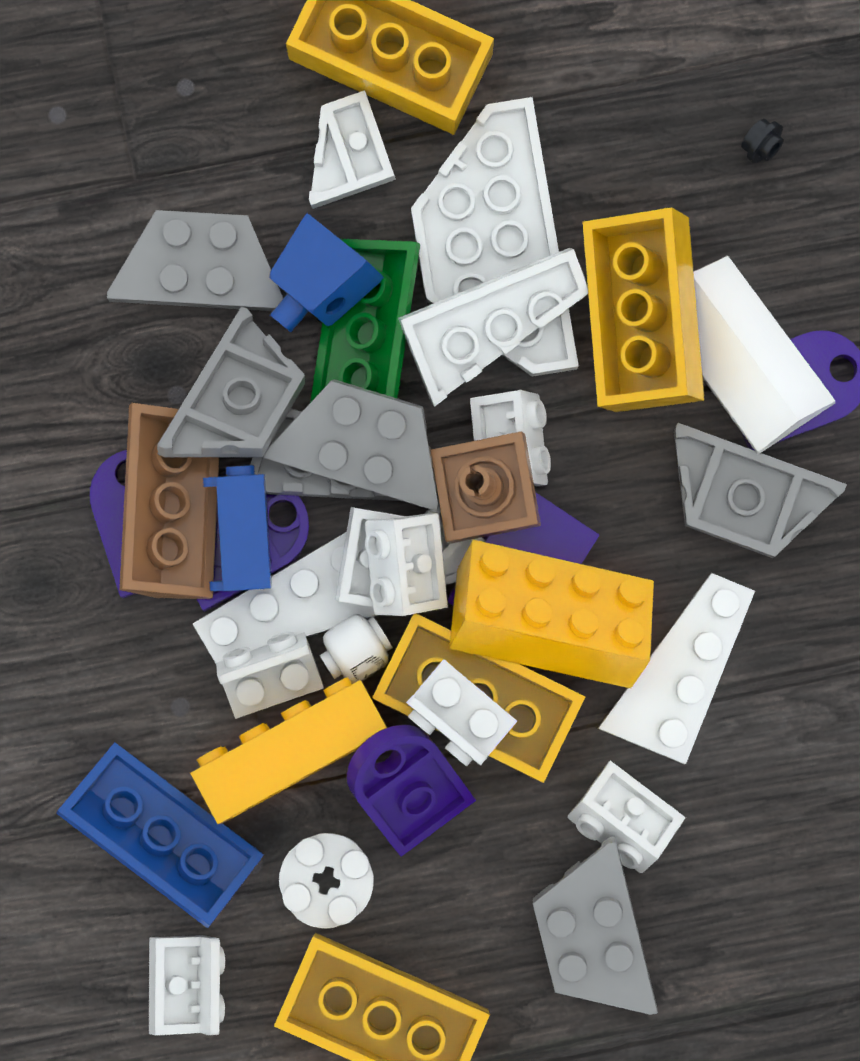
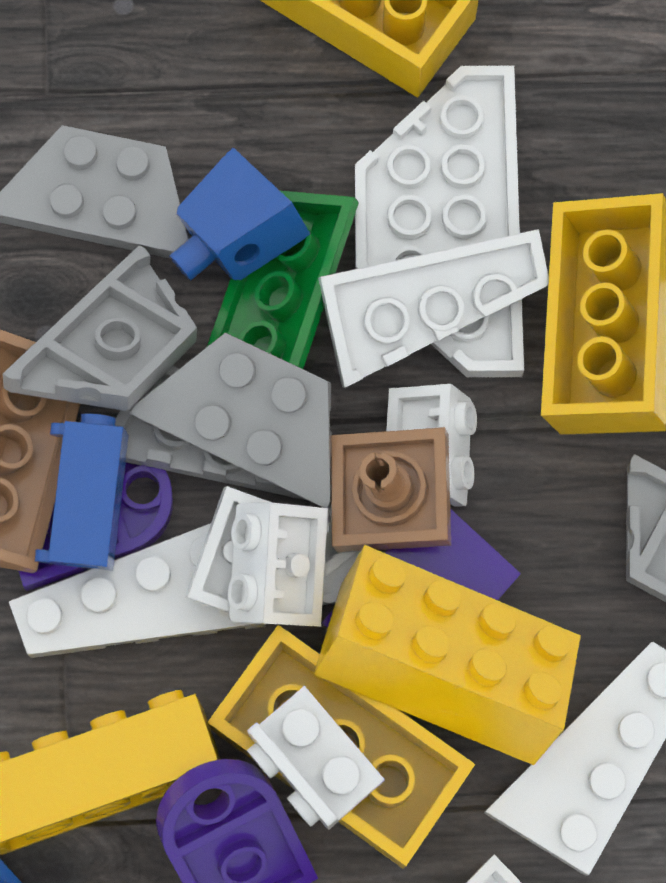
camera: 10 degrees right, 10 degrees down
white bracket [216,632,324,719] -> none
white wing [309,90,396,209] -> none
white head [319,614,392,684] -> none

